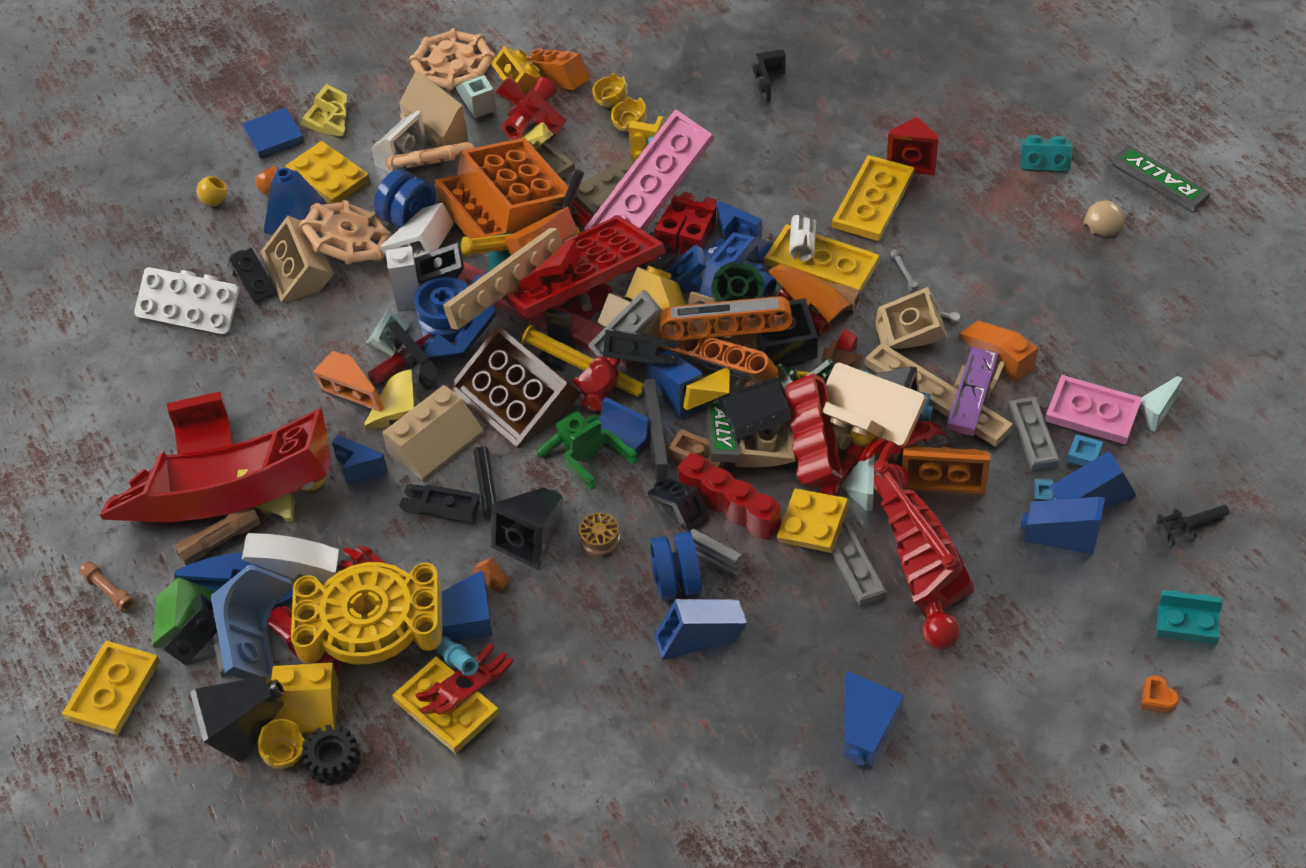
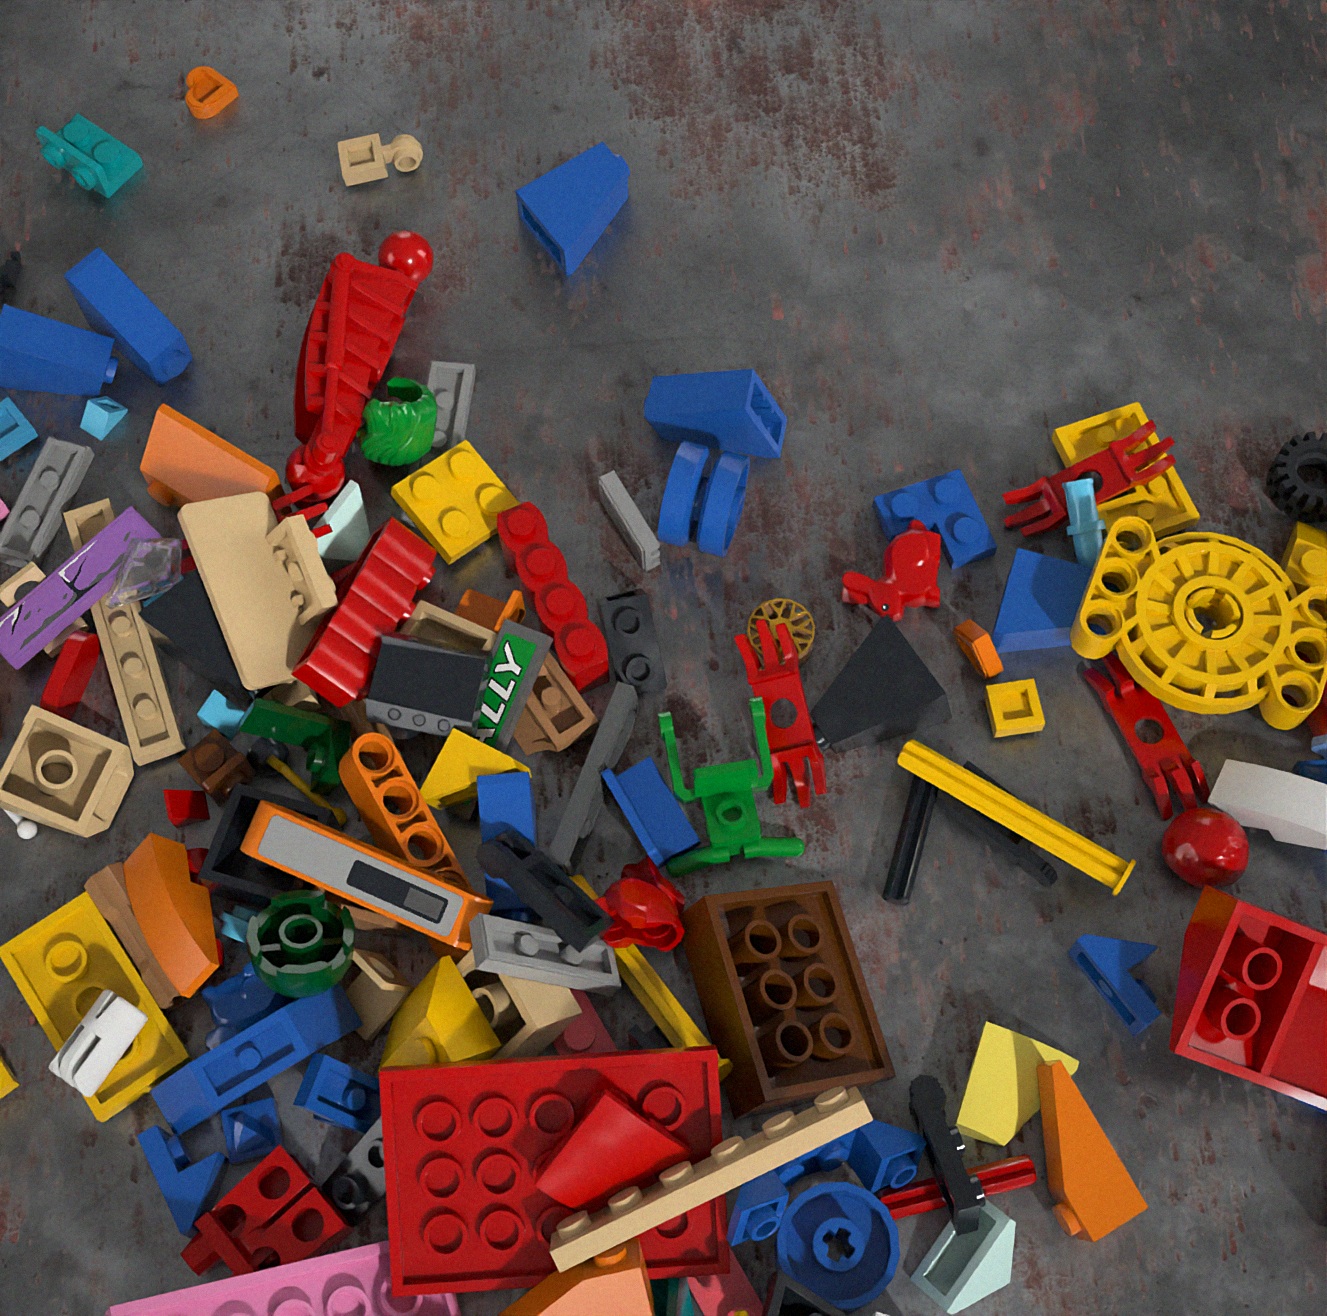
camera: 155 degrees left, 15 degrees up
tan slope [383,385,484,481] -> none
none -> red tile [40,630,100,721]
none -> clear piece [105,538,182,609]
none -> tan plate [337,133,423,186]
none -> green hair [356,376,438,466]
none -> orange bracket [454,589,526,634]
none -> red piece [734,619,827,809]
none -> red animal [841,520,941,622]
none -> blue plate [872,469,997,570]
none -> yellow axle [897,739,1137,897]
none -> yellow plate [983,678,1045,738]
none -> red hair [1161,808,1249,889]

